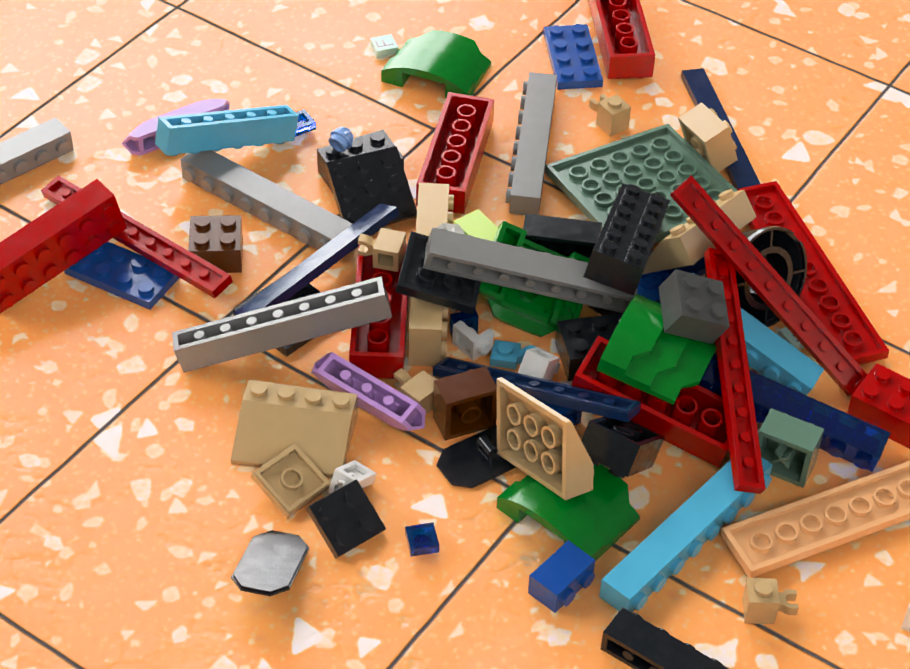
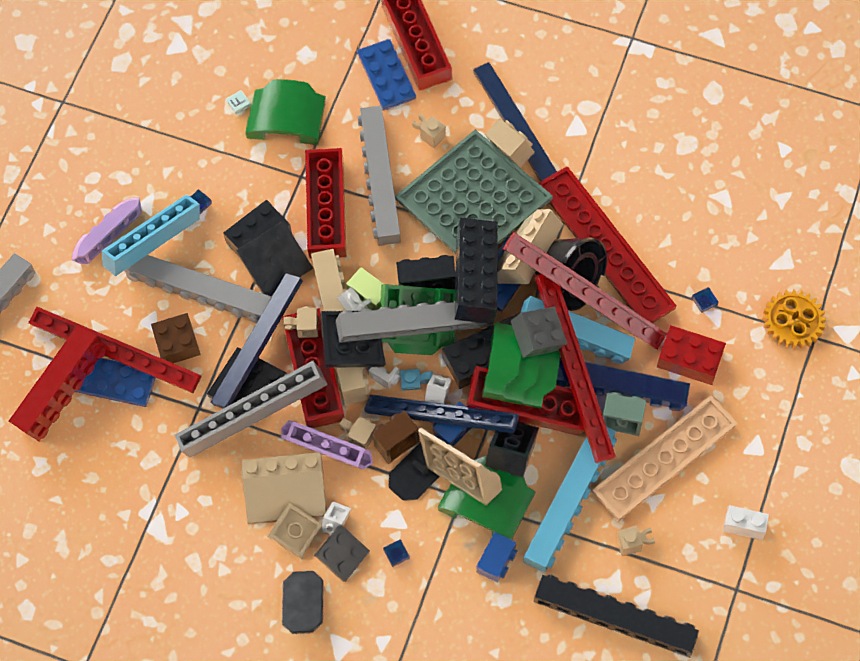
camera: 10 degrees left, 20 degrees up
light blue plate [328,127,354,152] -> none

